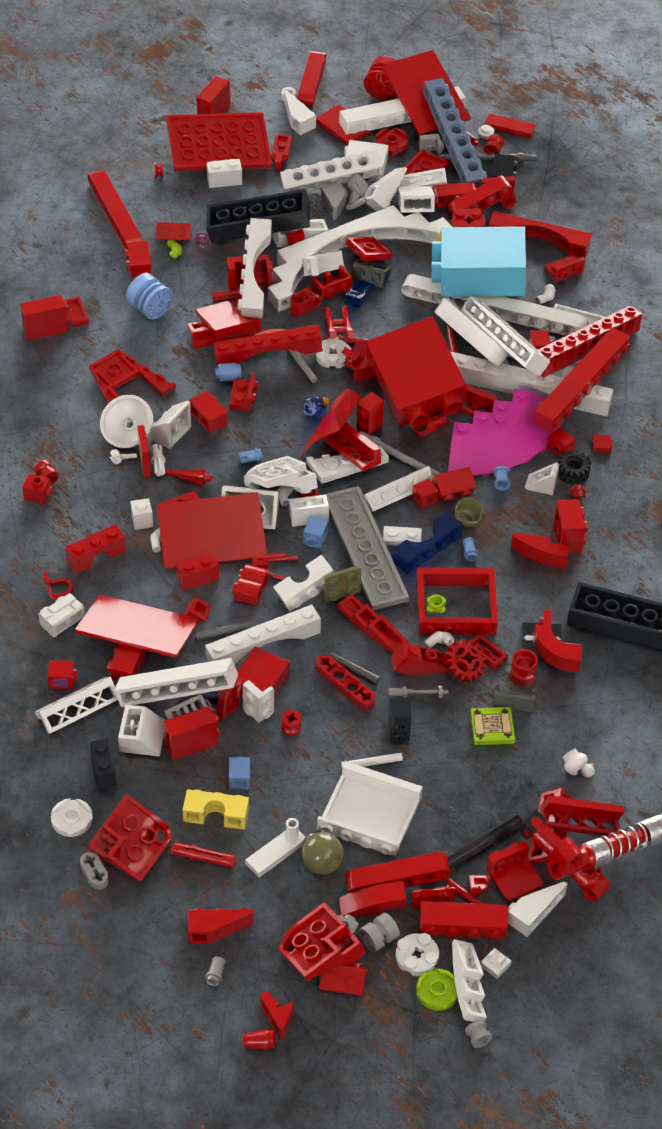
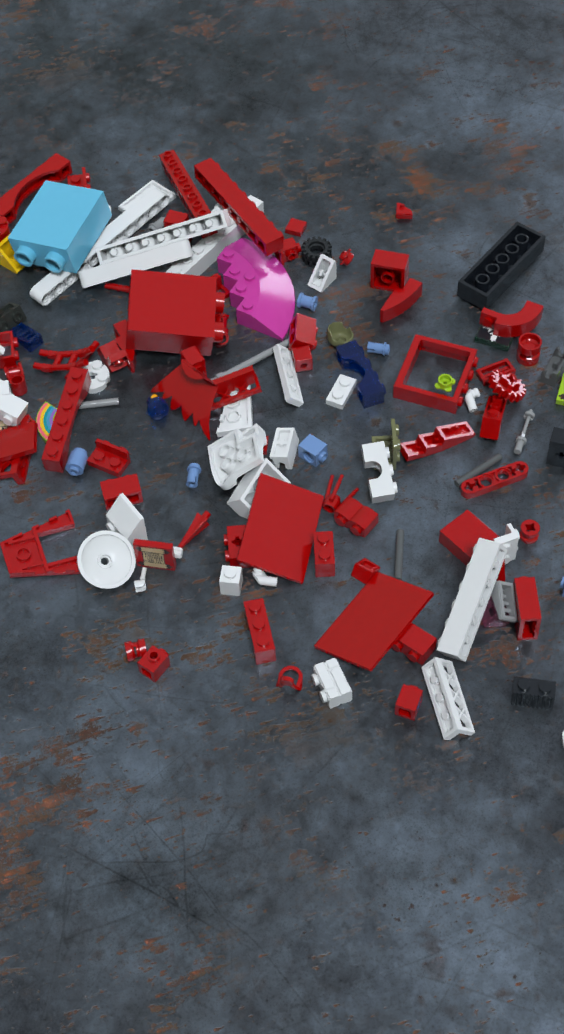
camera: 65 degrees left, 5 degrees up
white slope [118,705,166,756] -> none
white arch [205,605,321,665] -> none
light grey plate [324,486,409,610] -> none

